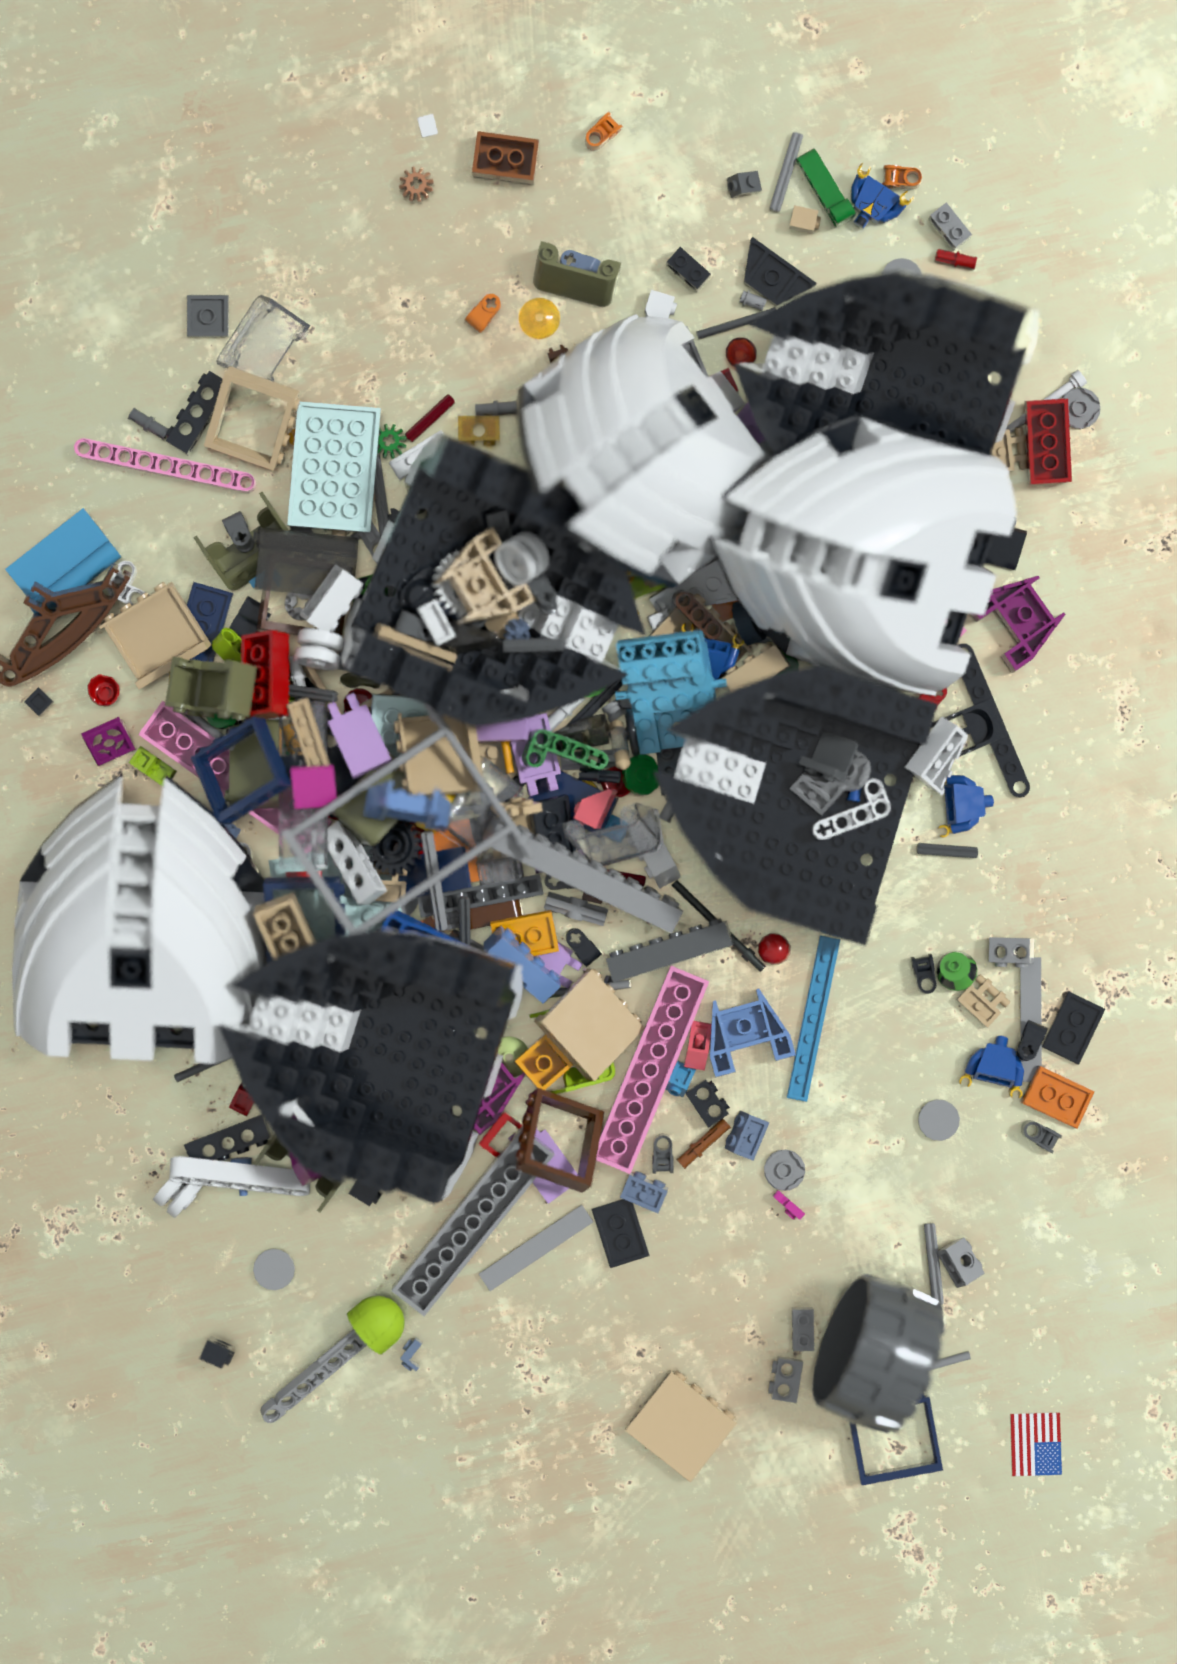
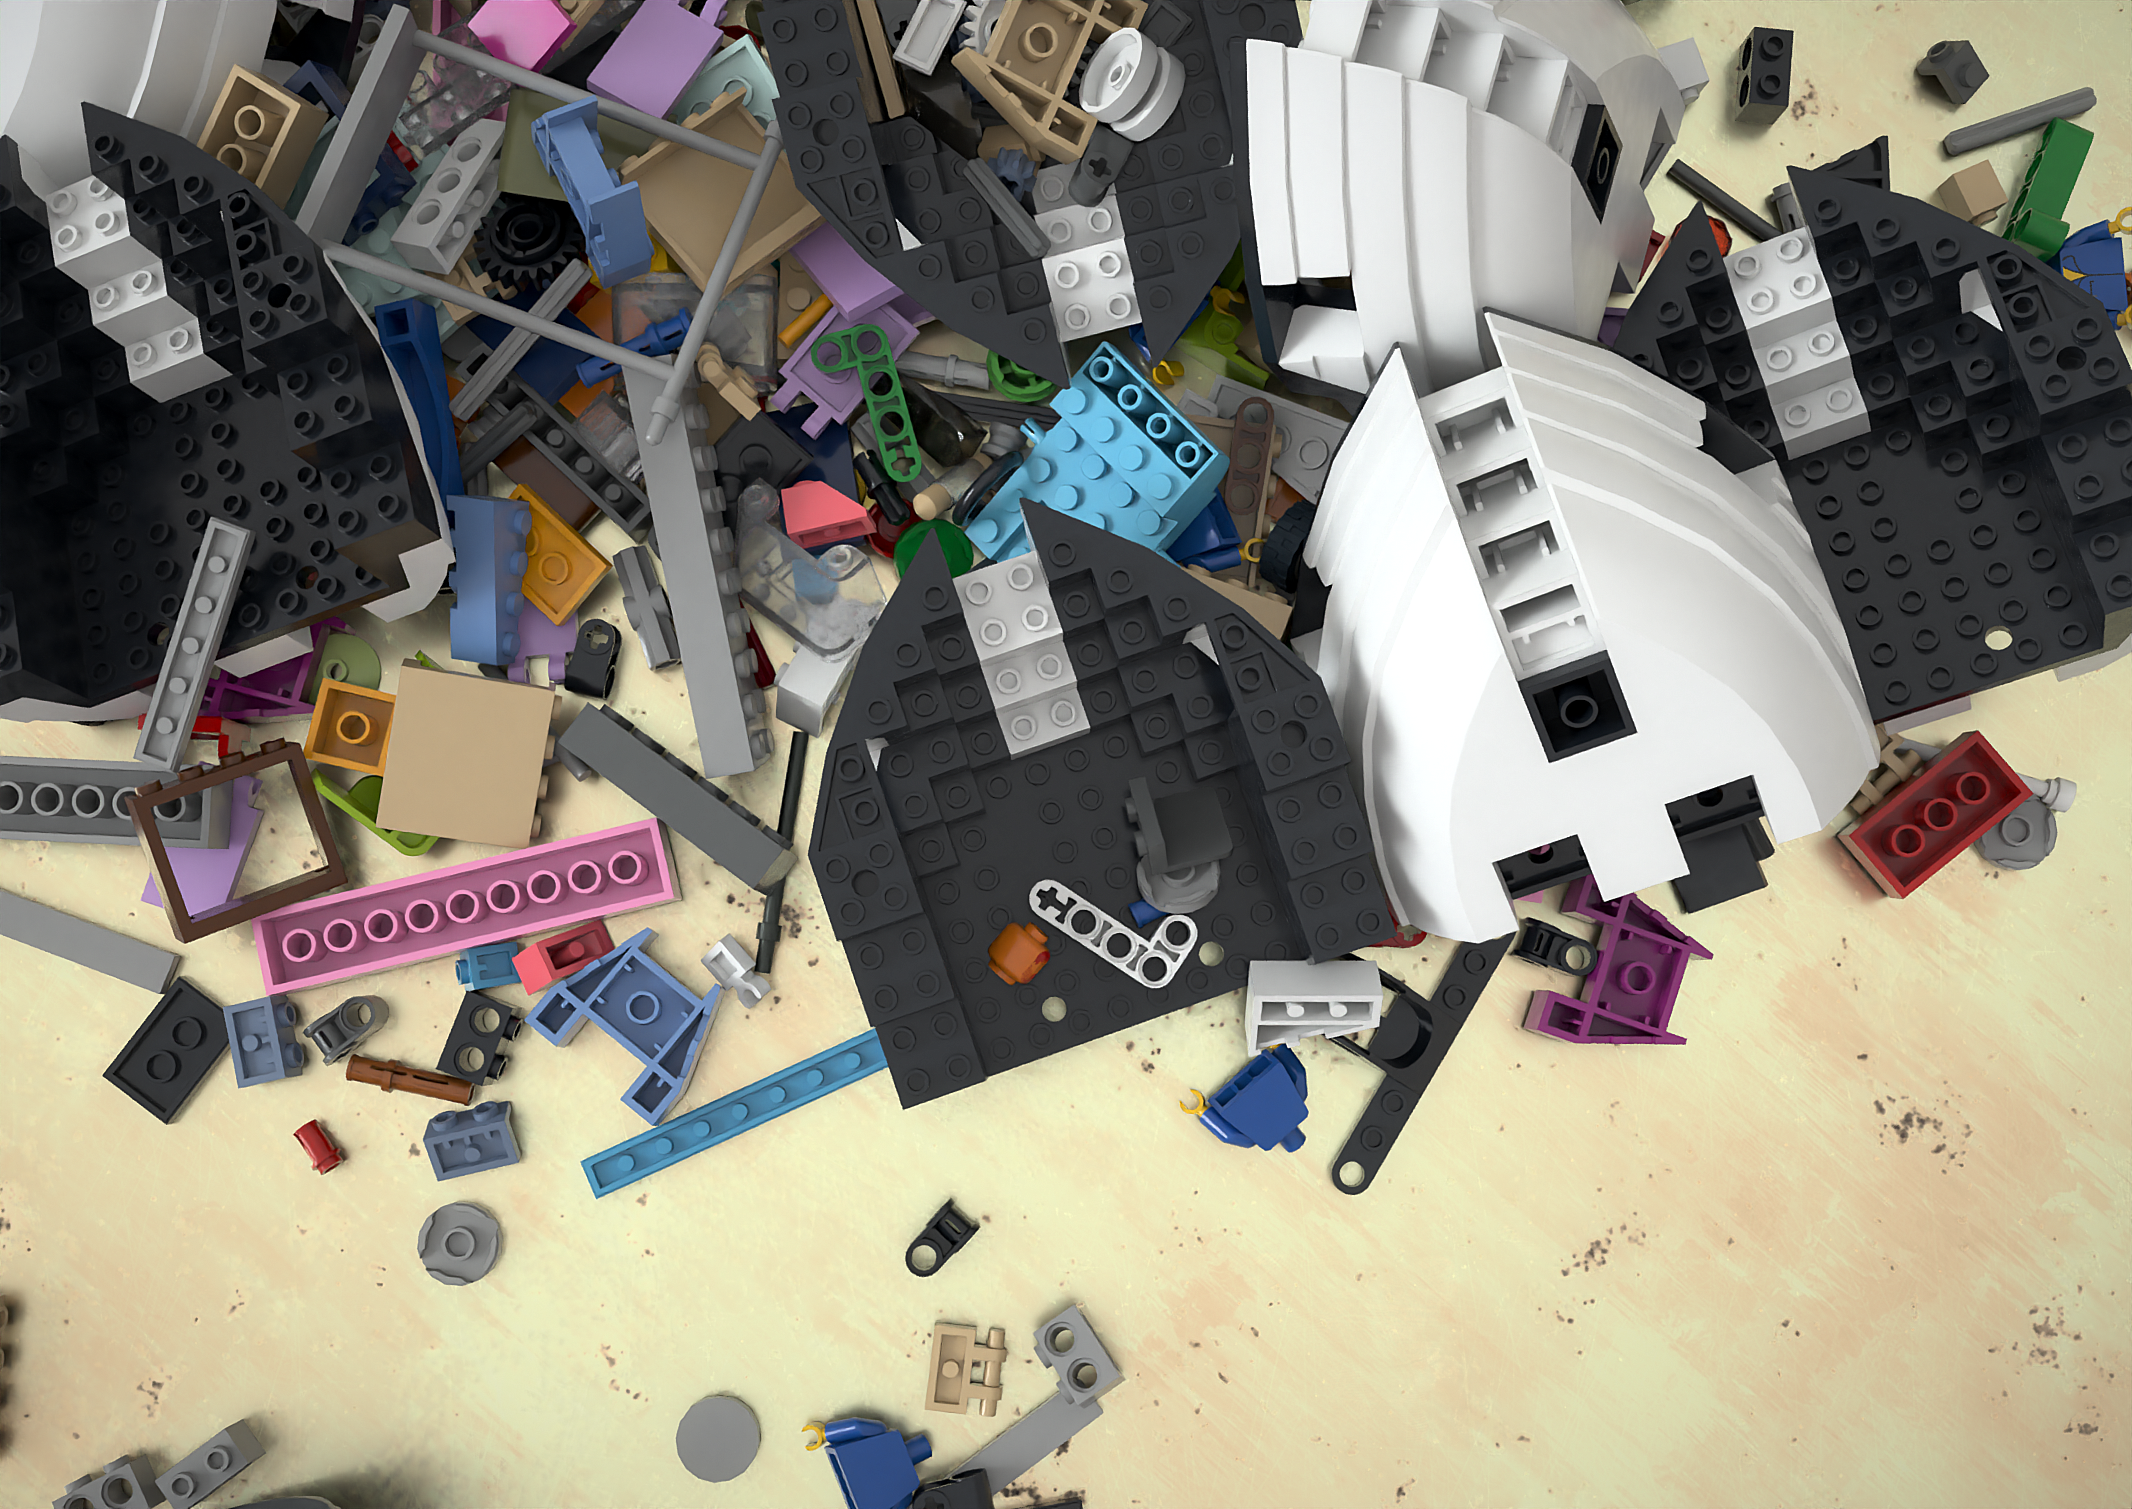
camera: 55 degrees right, 5 degrees down
red hair [758,933,791,965] -> none
dark pink plate [773,1190,805,1220] -> none
light grey wing [790,772,847,815] -> none
dark grey axle [917,843,978,858] -> none
bright green cone [936,951,978,991] -> none
none -> light grey tile [133,517,257,773]
none -> red pin [293,1119,343,1175]
none -> blue pin [576,307,694,389]
none -> white plate [700,933,771,1009]
none -> orange head [988,922,1050,986]
none -> black piece [1512,917,1598,977]

